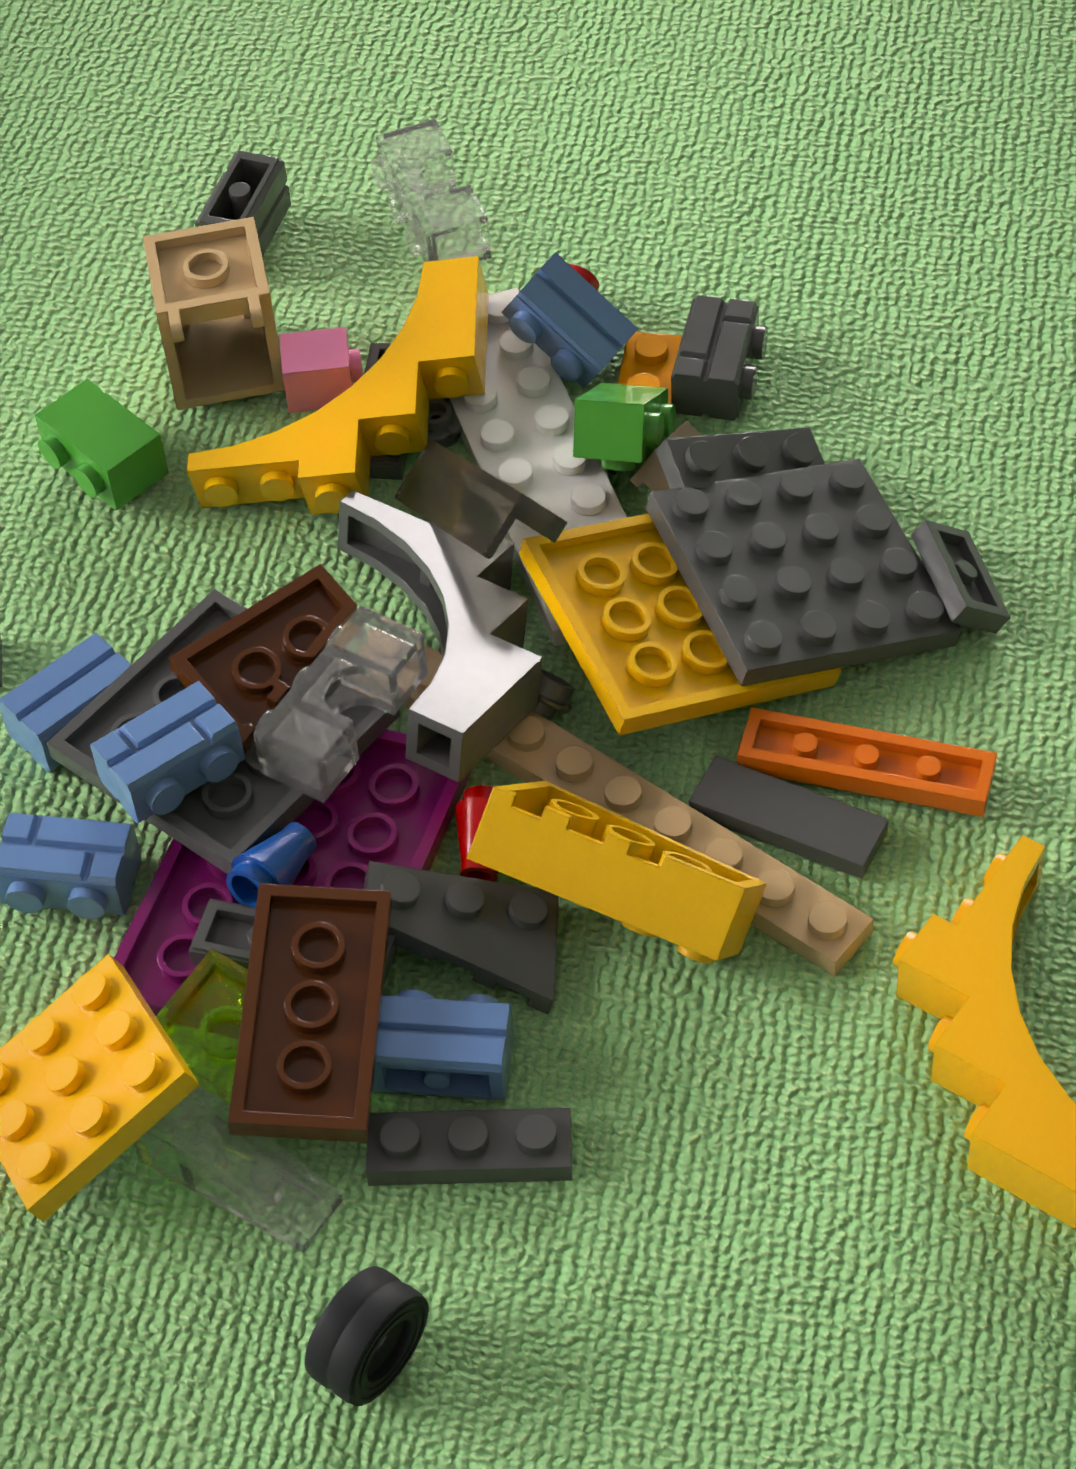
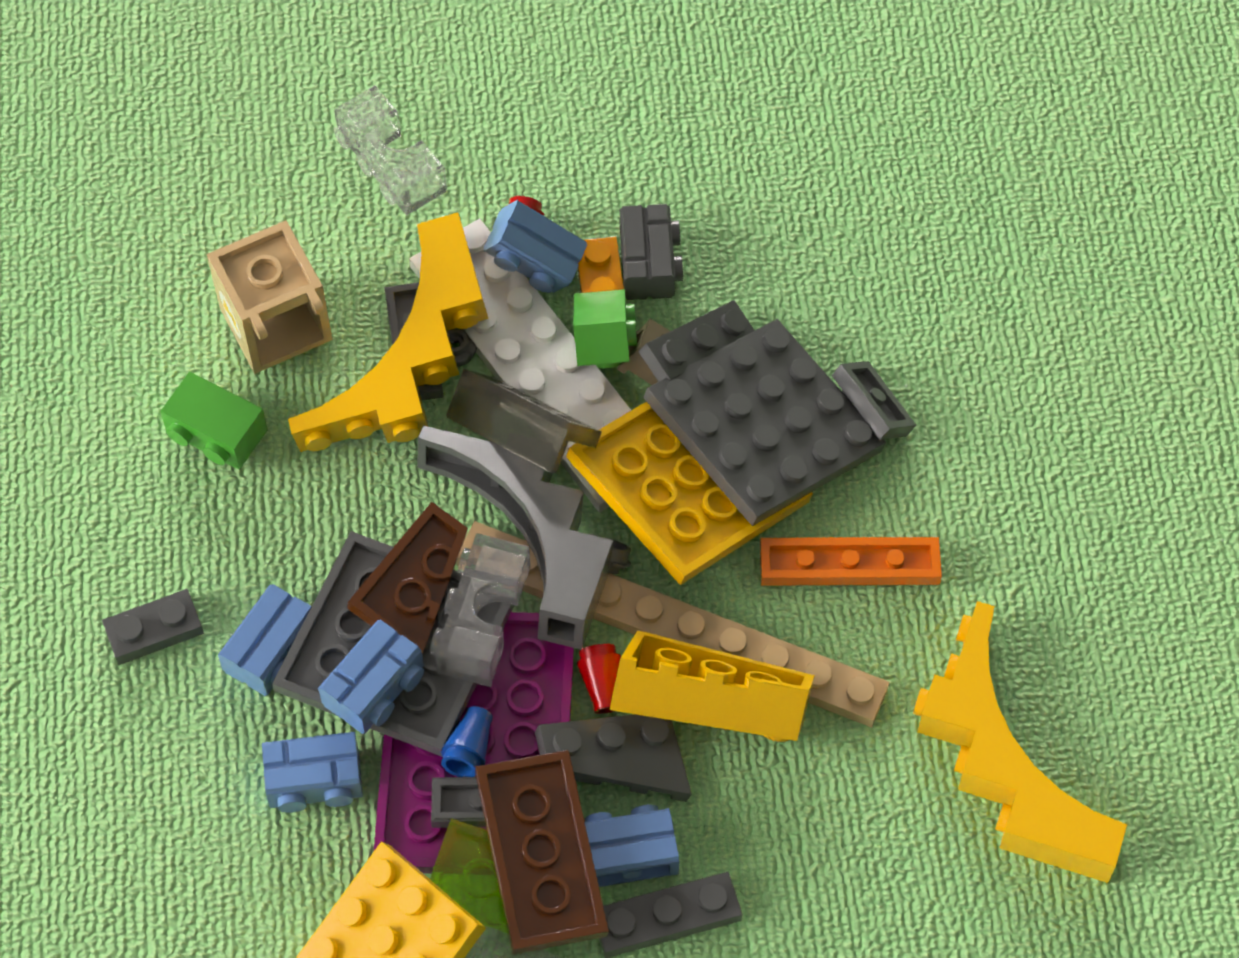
camera: 20 degrees left, 10 degrees up
dark grey brick [195,151,291,257] -> none
bright pink brick [279,327,363,413] -> none
dark grey tile [689,756,888,879] -> none

